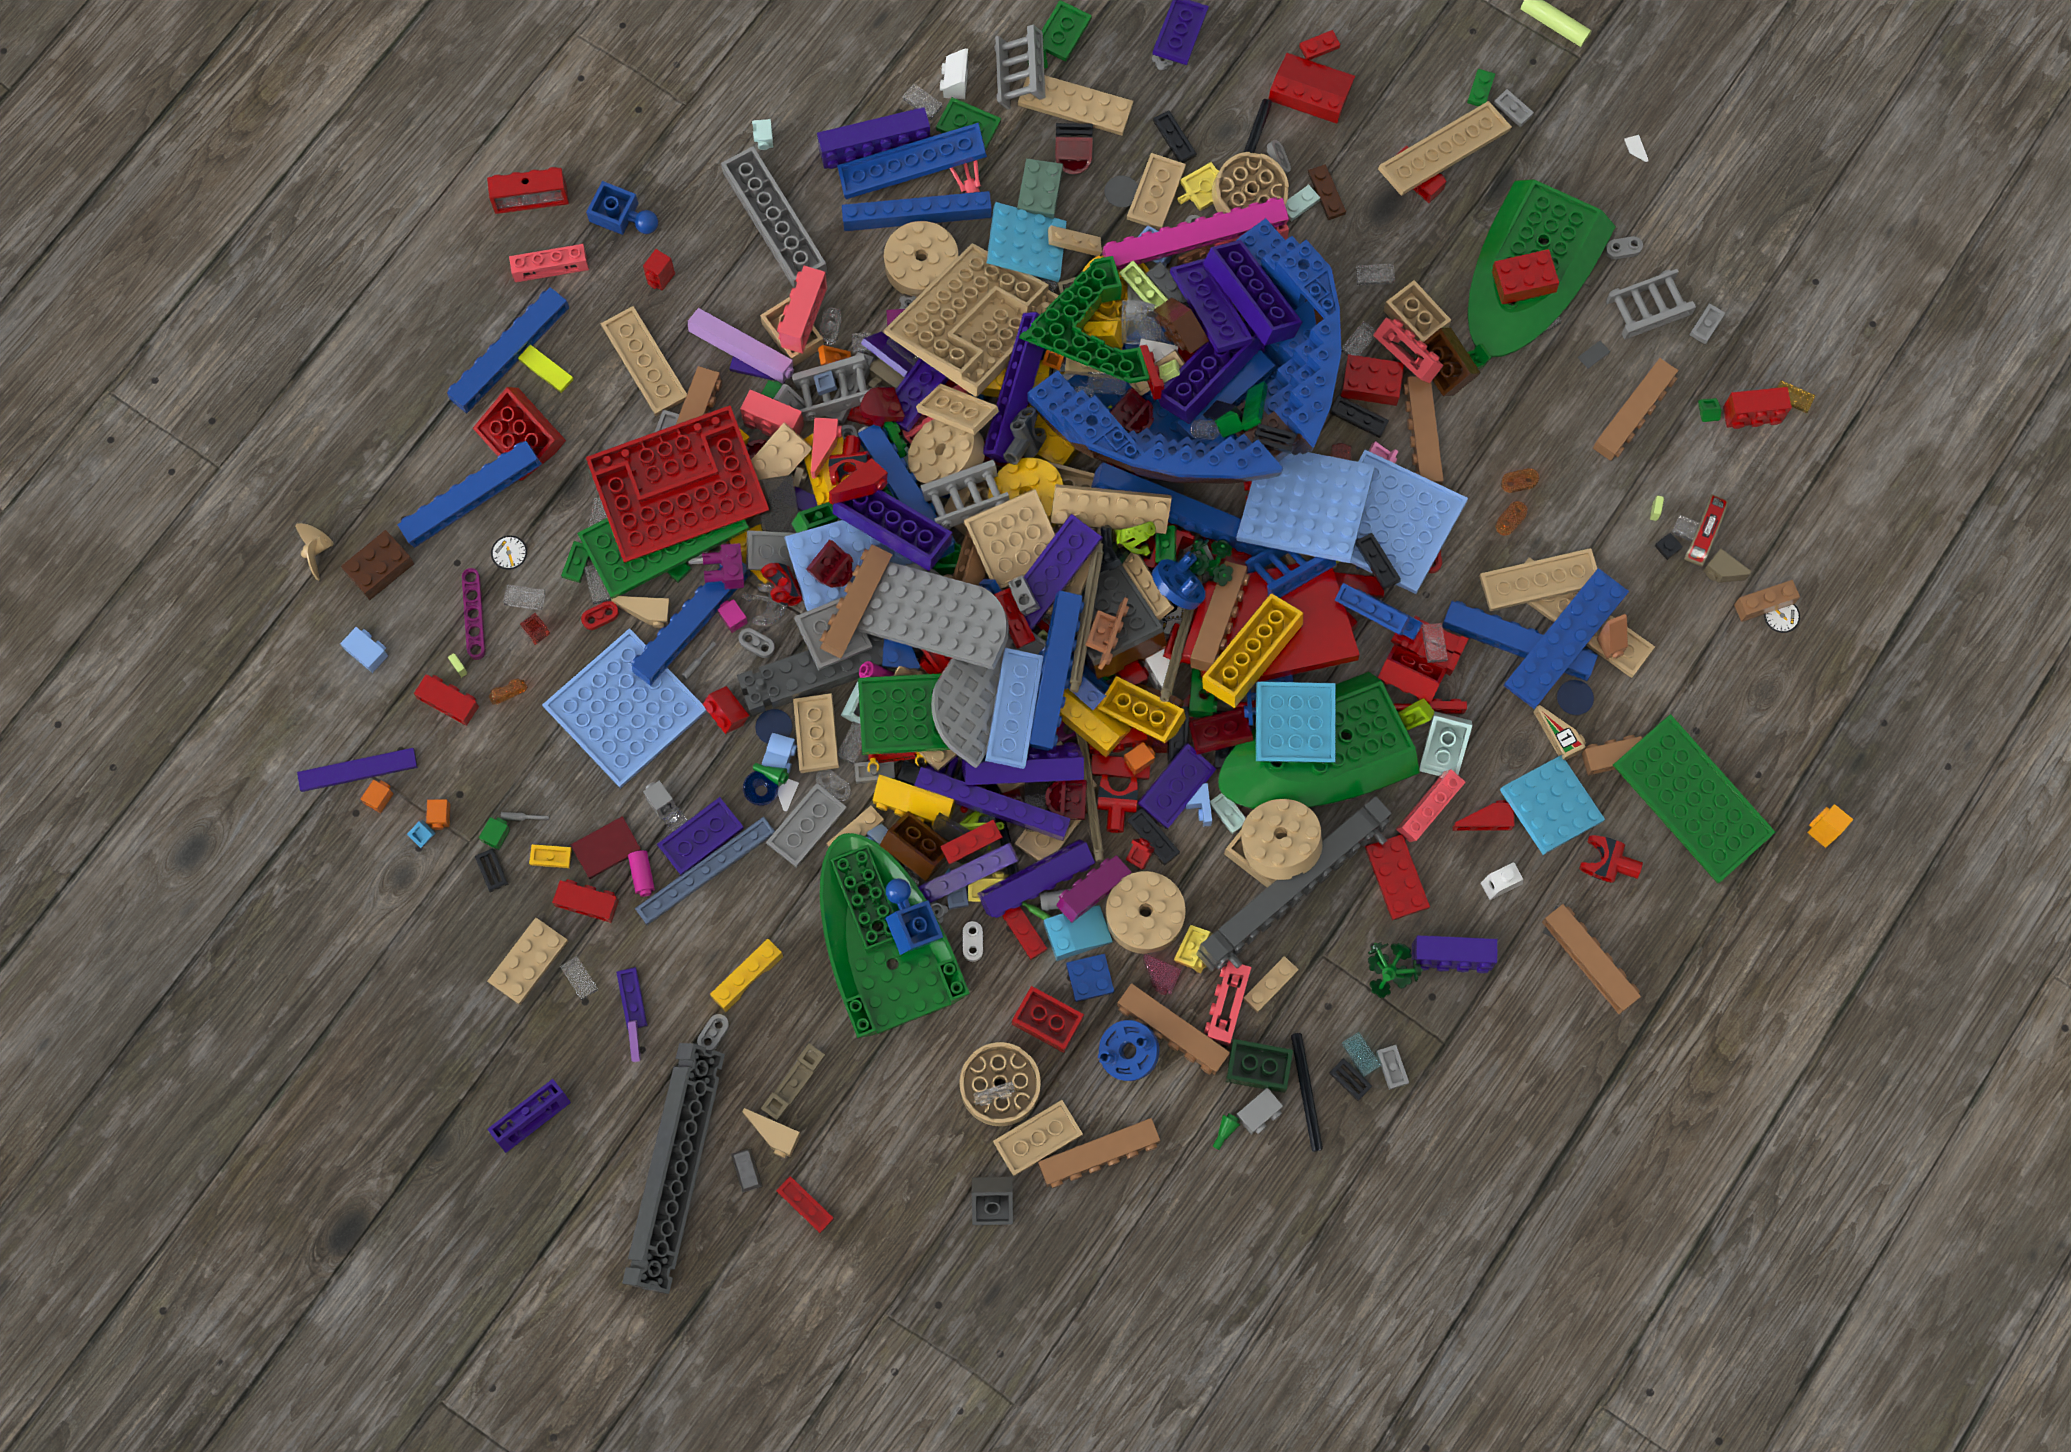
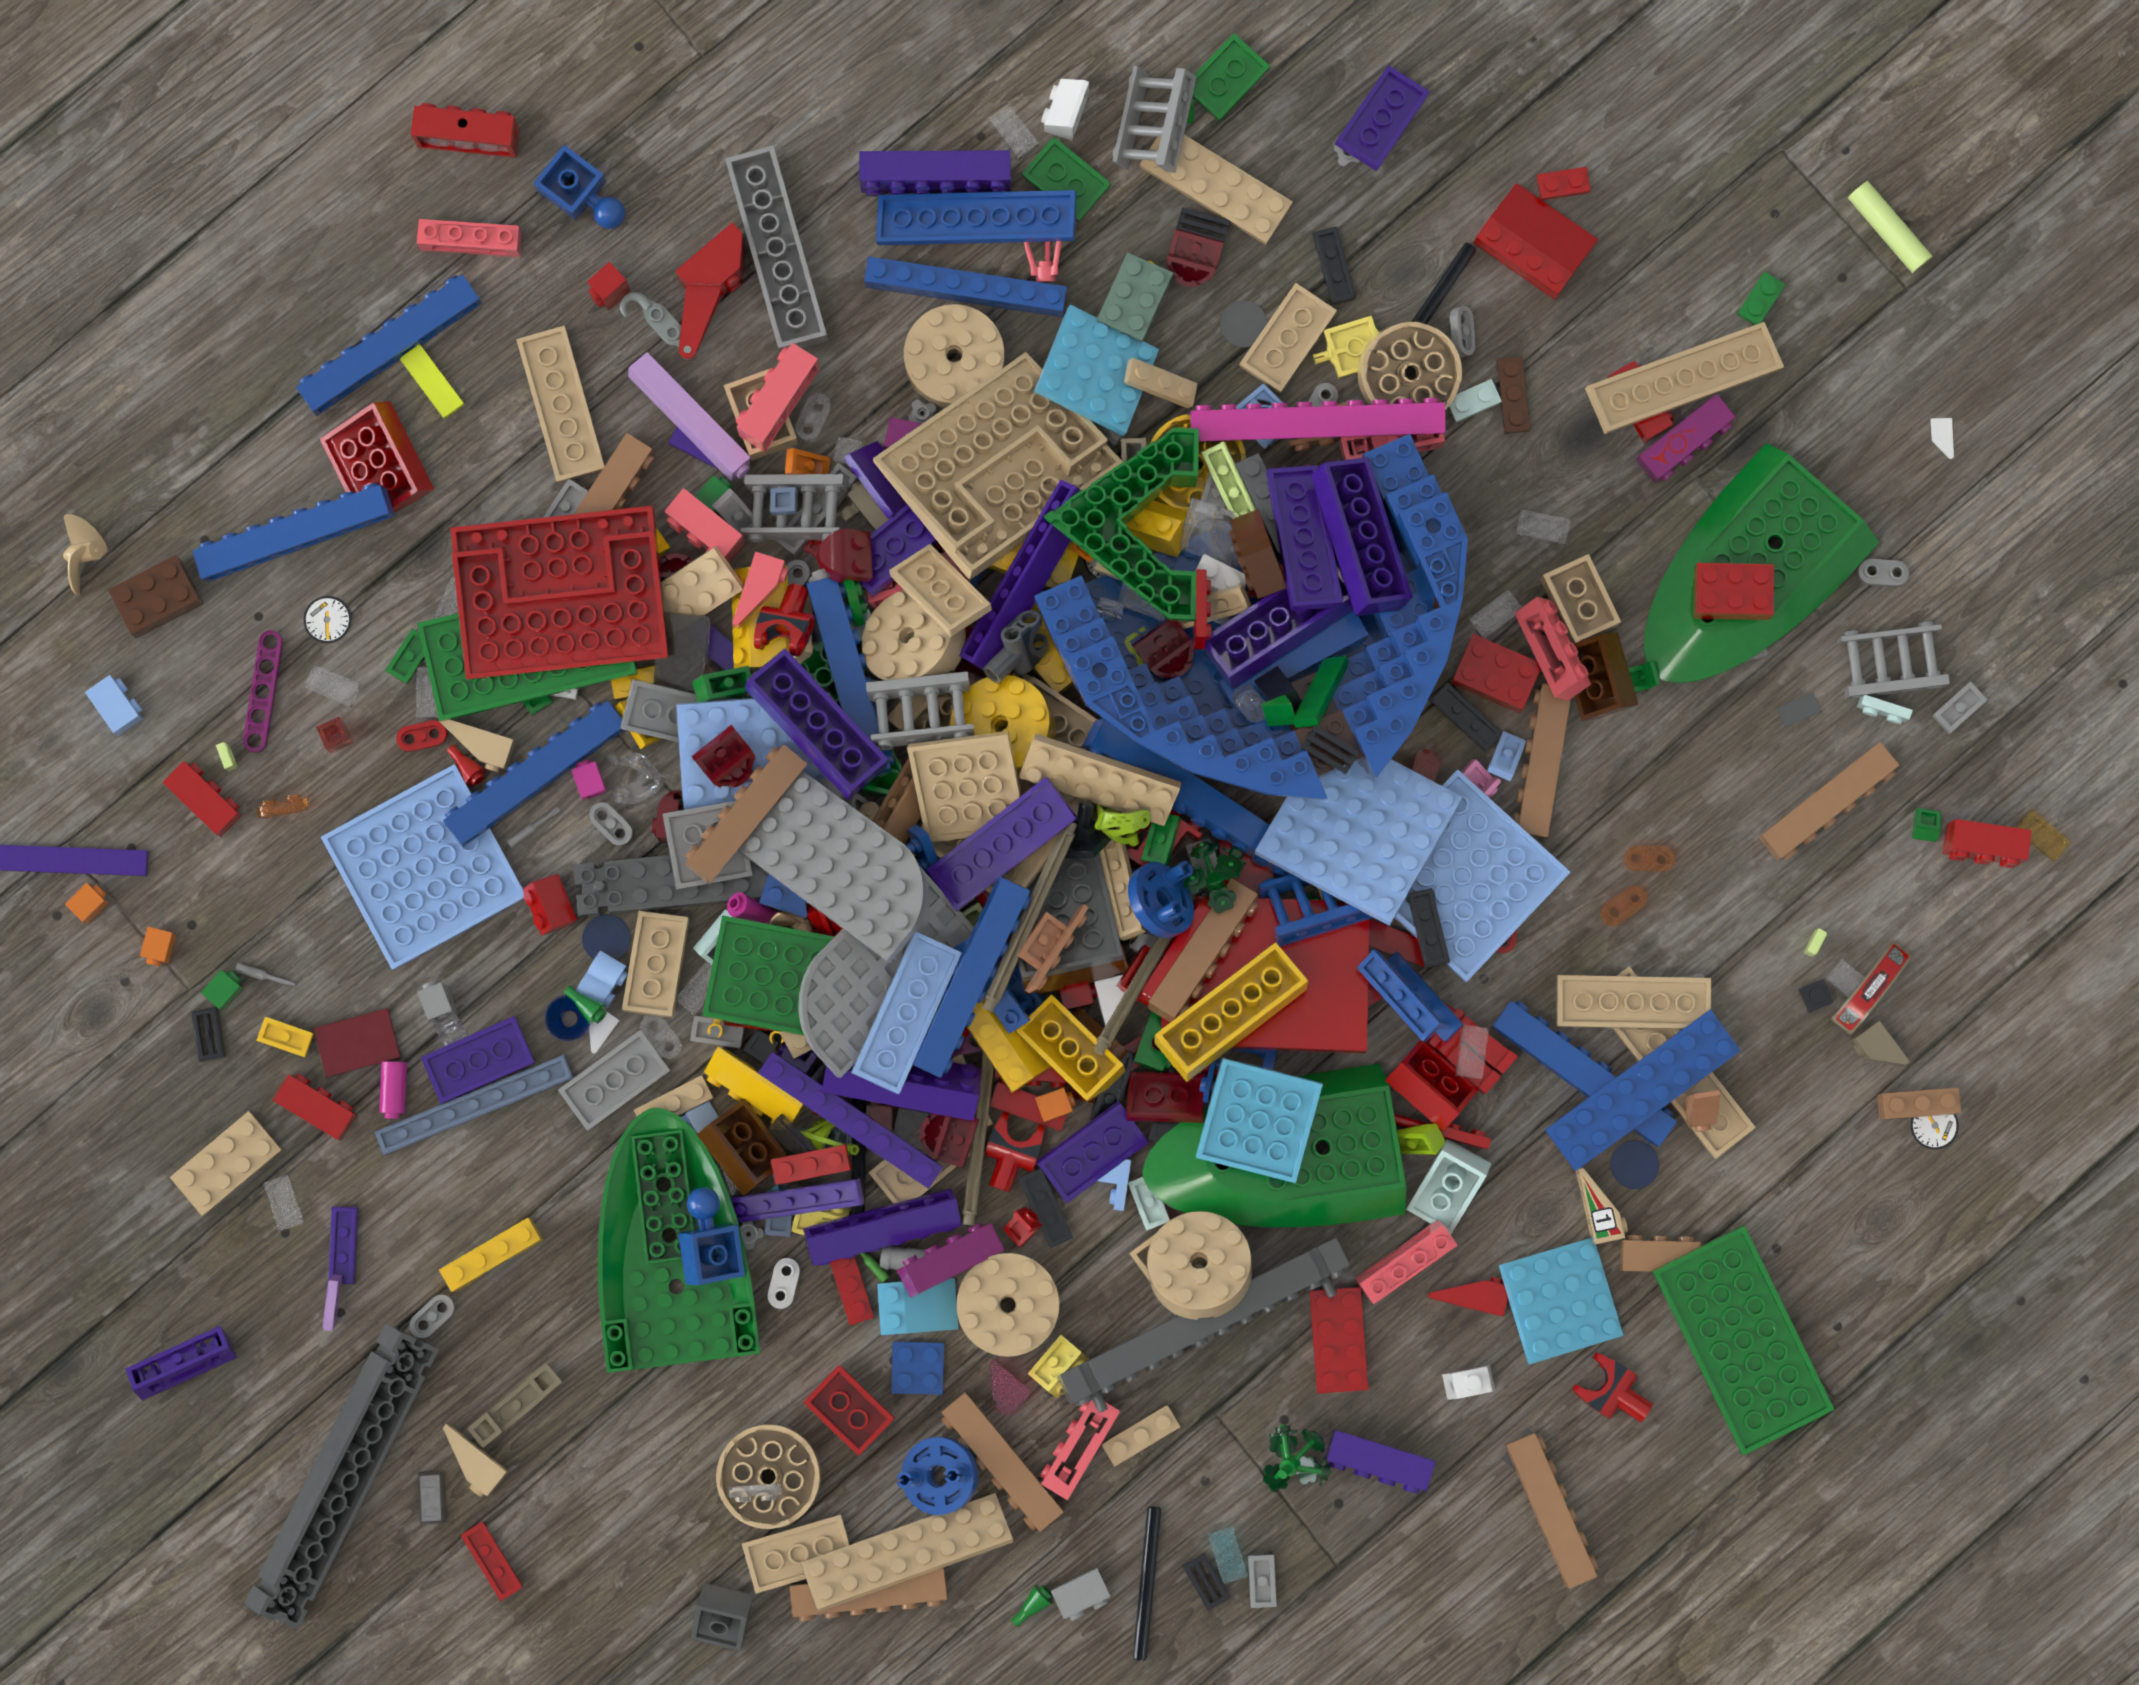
camera: 15 degrees right, 10 degrees up
dark azure plate [407,820,436,848] -> none
magenta brick [702,543,744,589] -> none
light aqua brick [752,119,773,150] -> none
red connector [761,563,803,606] -> none
dark tan plate [791,464,808,487] -> none
red slope [829,458,888,504] -> none
red plate [994,588,1036,649] -> none
light grey leg [1008,575,1041,616] -> none
yellowish green tile [1159,359,1180,382] -> none
dark green brick [1225,1039,1293,1093] -> none
light grey plate [1494,89,1534,127] -> none
light orange brick [1807,804,1853,848] -> none
none -> red cone [447,745,486,786]
none -> red slope [620,222,746,361]
none -> dark red slope [652,790,682,843]
none -> tan plate [801,1493,1013,1612]
none -> light blue slope [1487,731,1526,781]
none -> magenta brick [1636,394,1736,483]
none -> light aqua plate [1857,694,1913,725]

